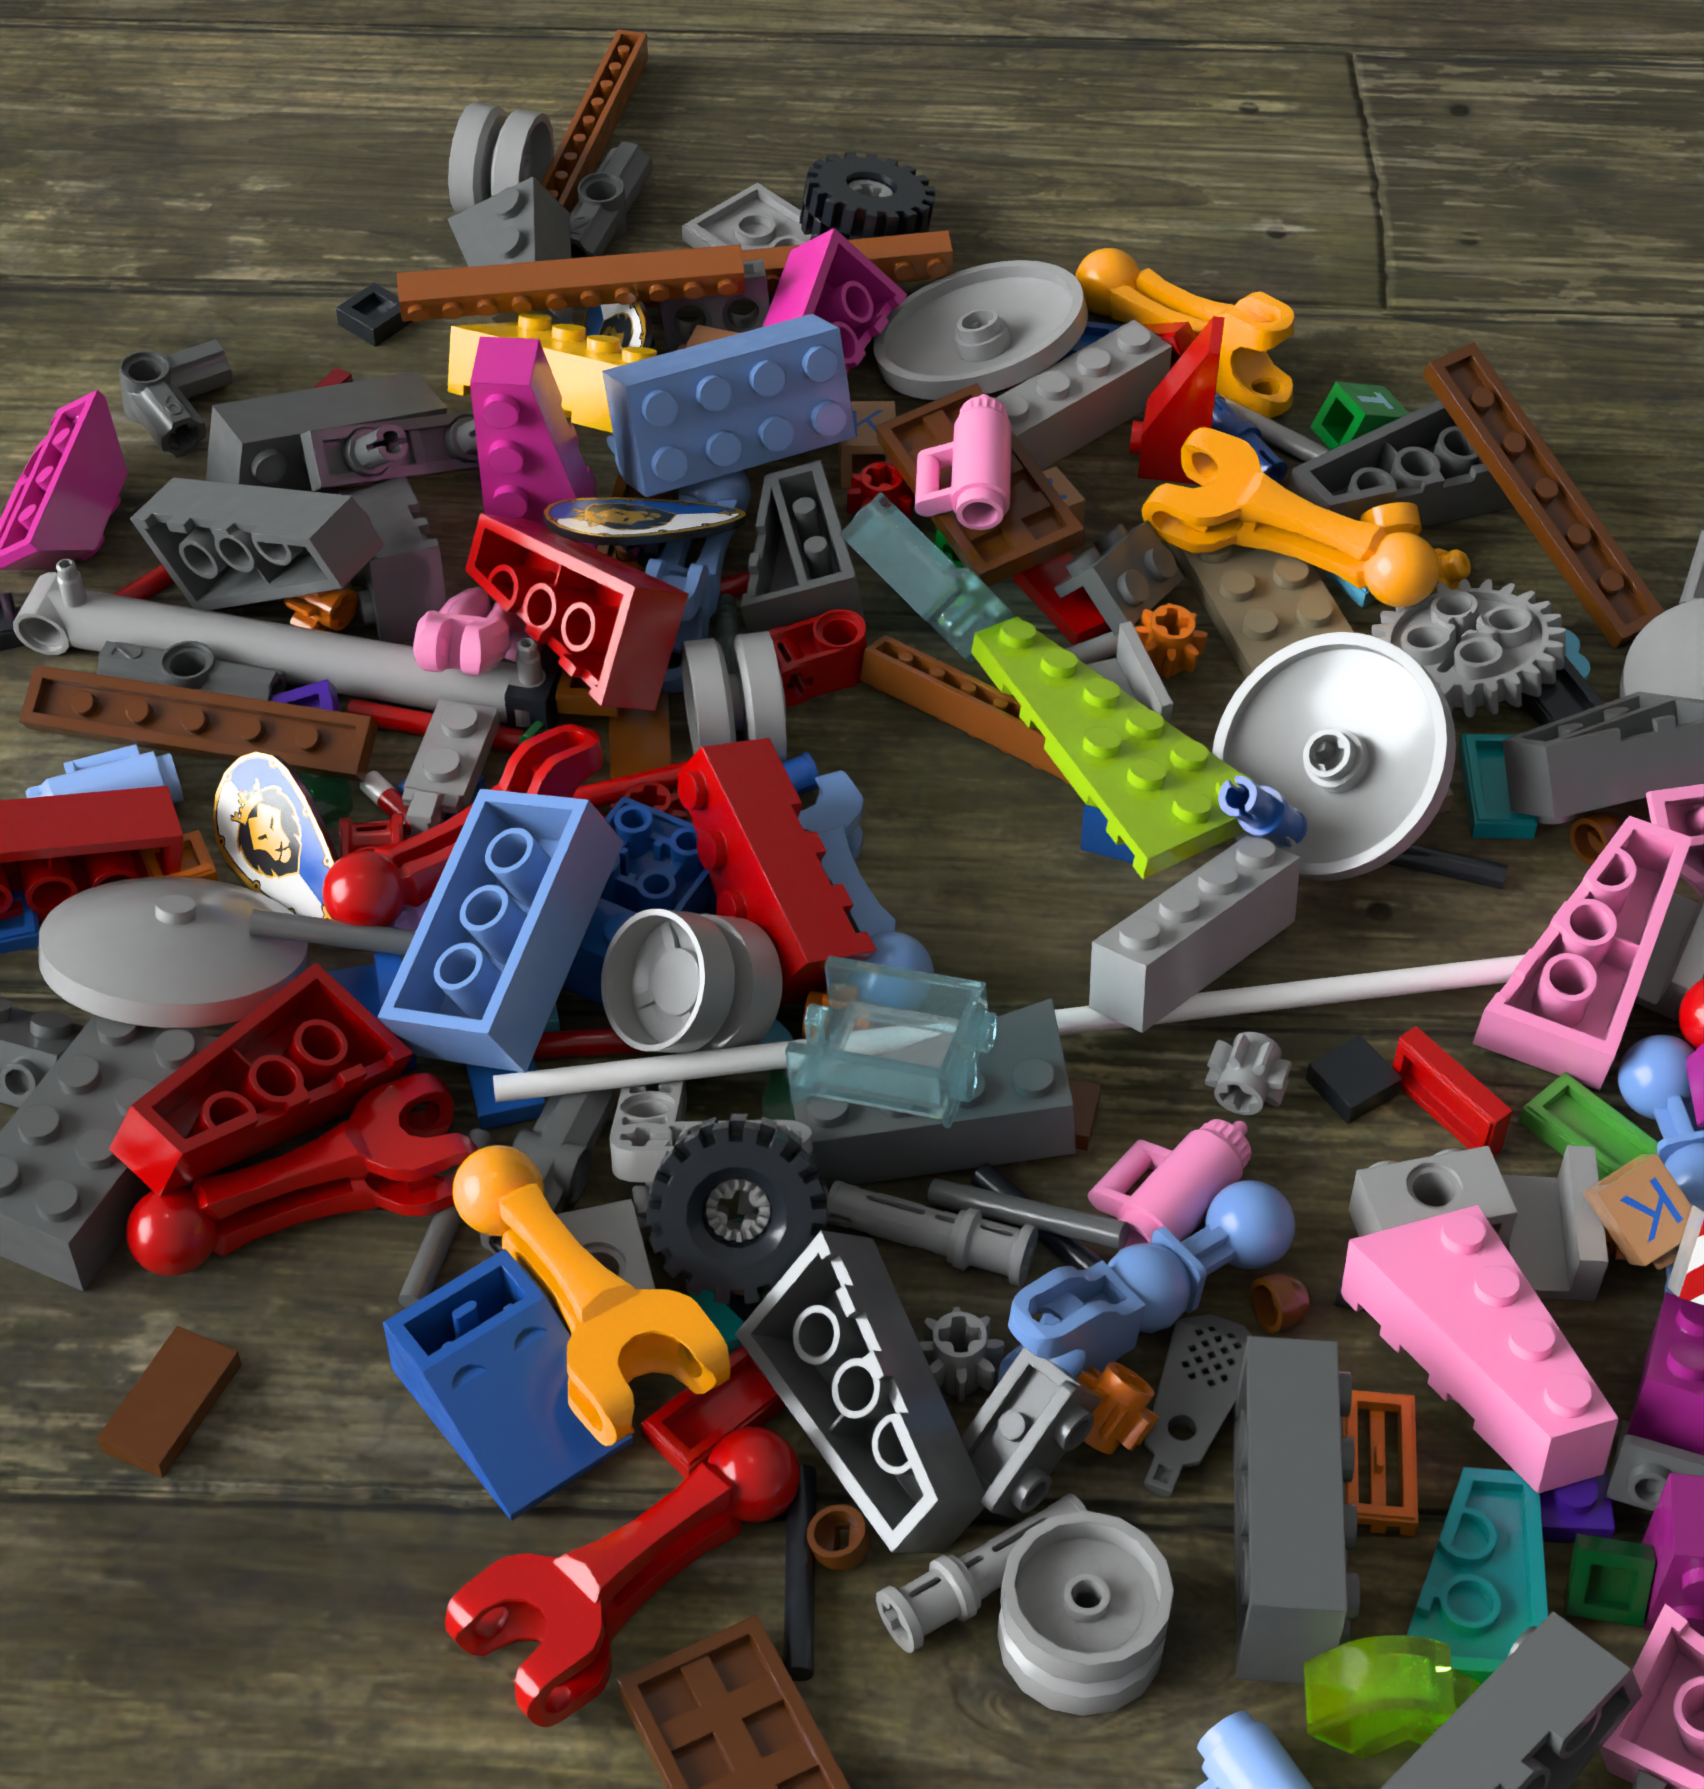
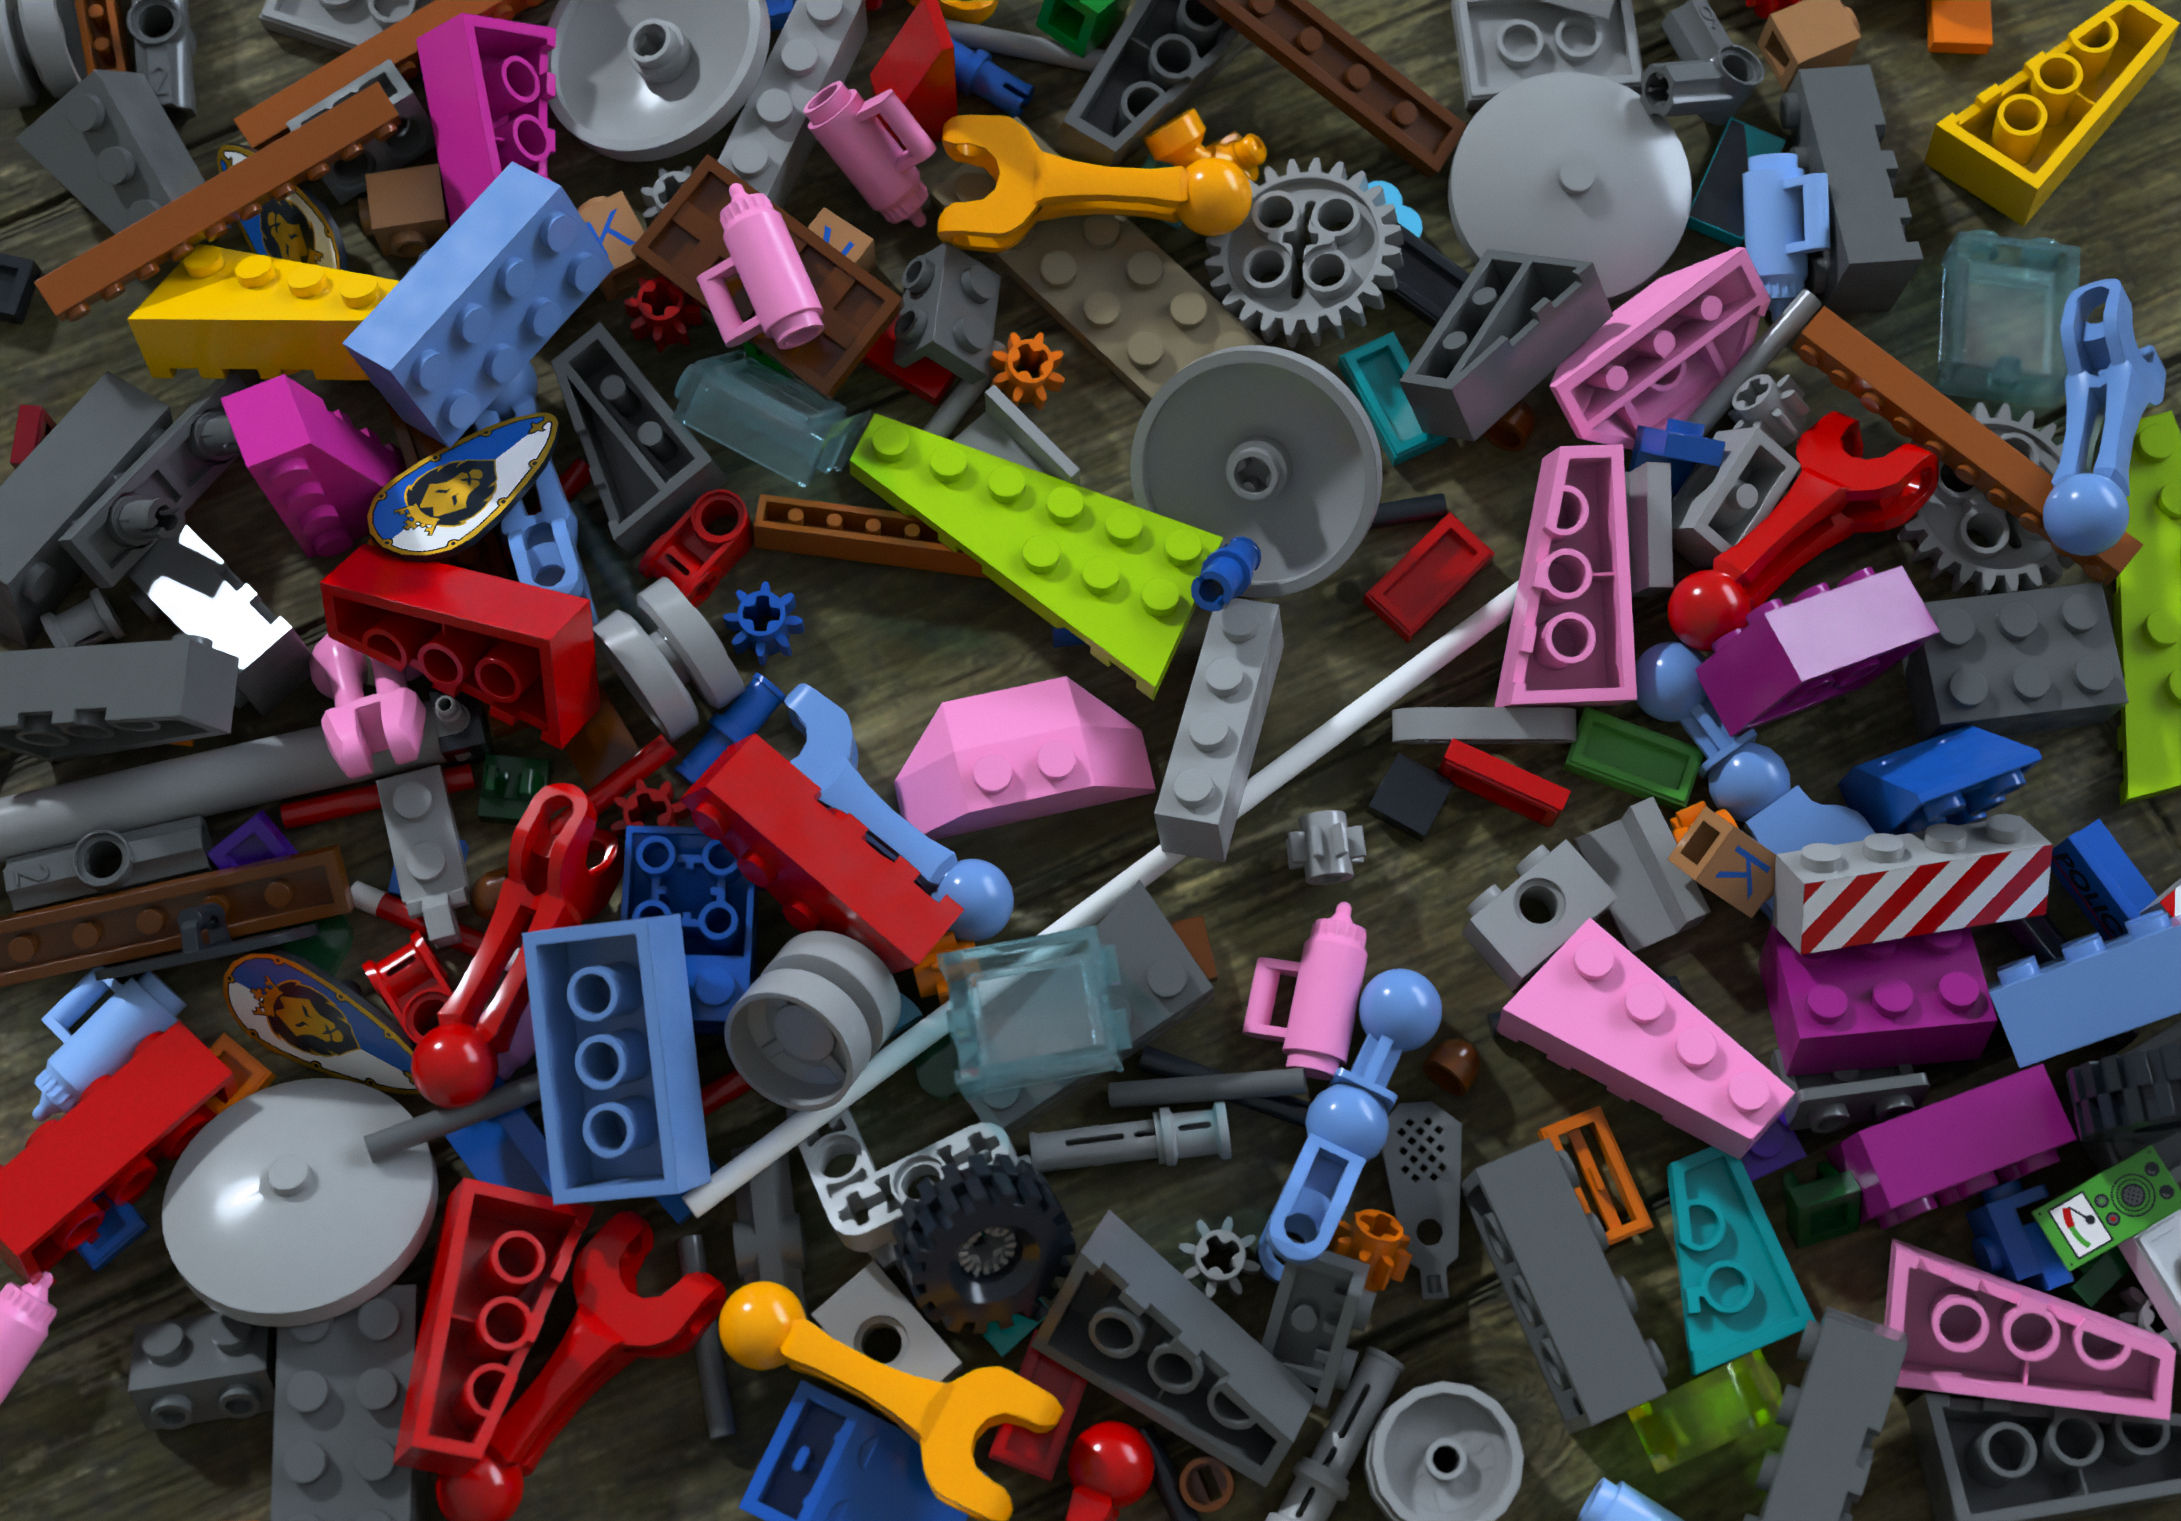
camera: 30 degrees left, 25 degrees up
none -> black shield [94,903,320,981]
none -> blue gear [723,581,805,665]
none -> bright pink piece [803,81,937,227]
none -> bright pink wedge [894,676,1156,840]
none -> red tile [1363,512,1495,644]
none -> light grey beam [1392,707,1577,745]

